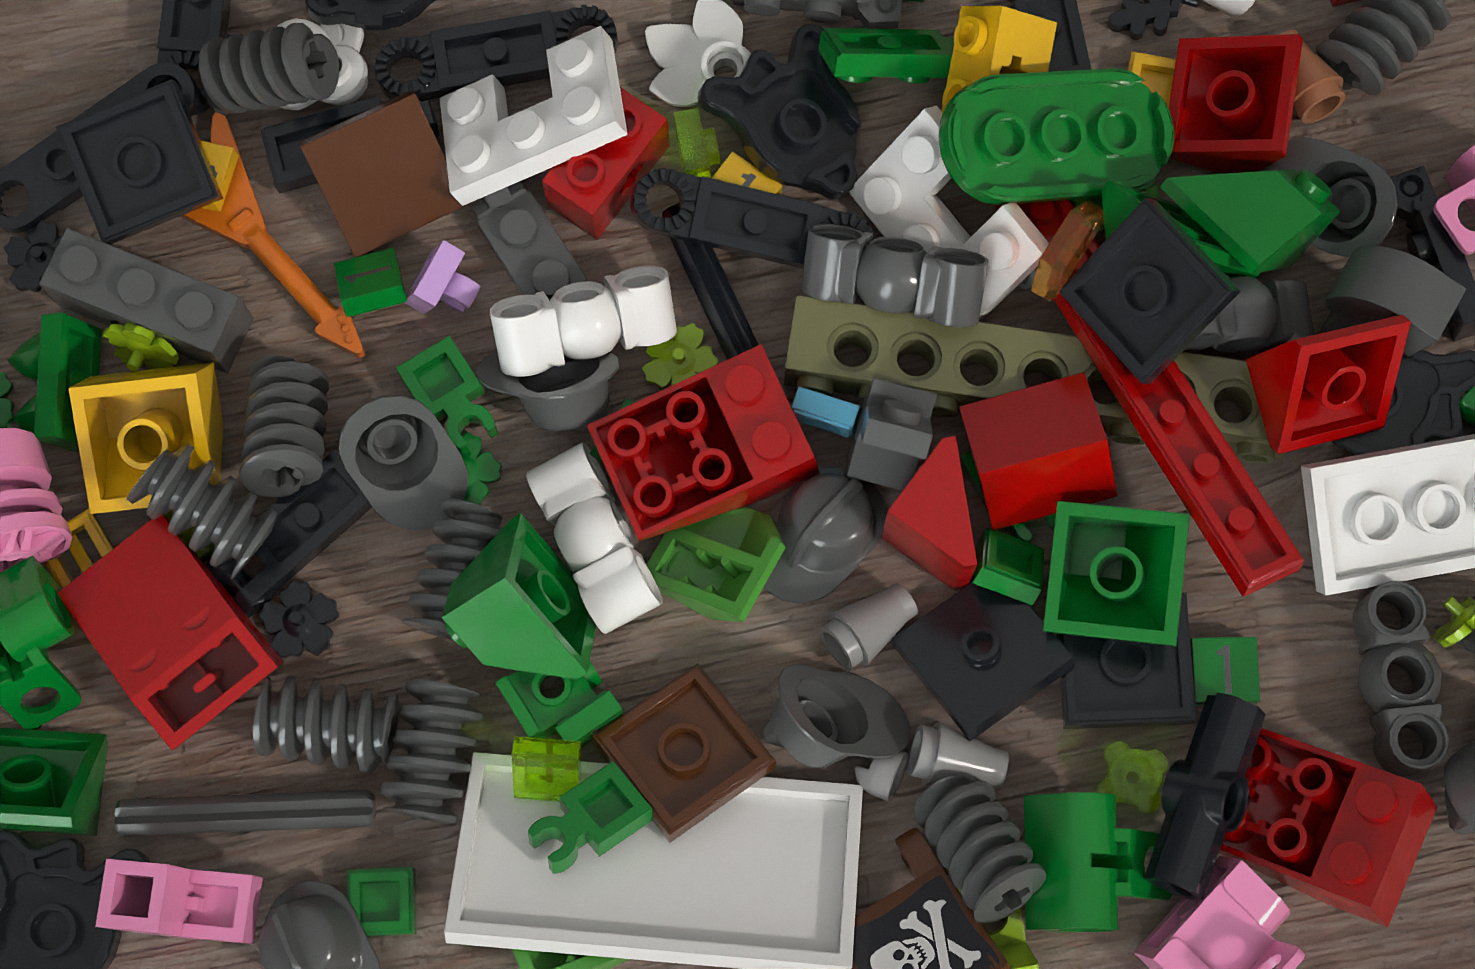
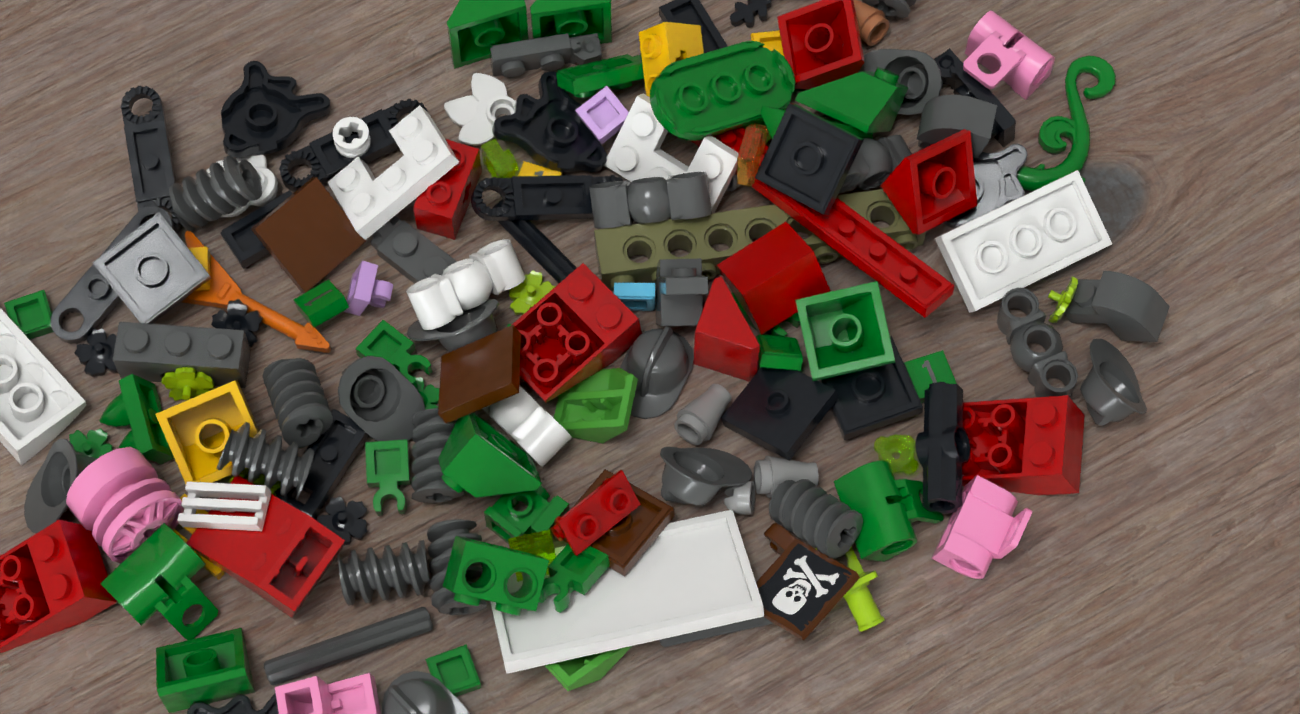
camera: 20 degrees left, 10 degrees down
none -> white tile [177,482,272,531]
none -> black plant [211,299,263,348]
none -> white bush [332,117,371,158]
none -> green plate [365,439,411,516]
none -> reddish brown tile [438,325,521,423]
none -> green brick [442,536,549,616]
none -> red hinge [551,470,641,556]
none -> lavender tile [575,86,629,145]

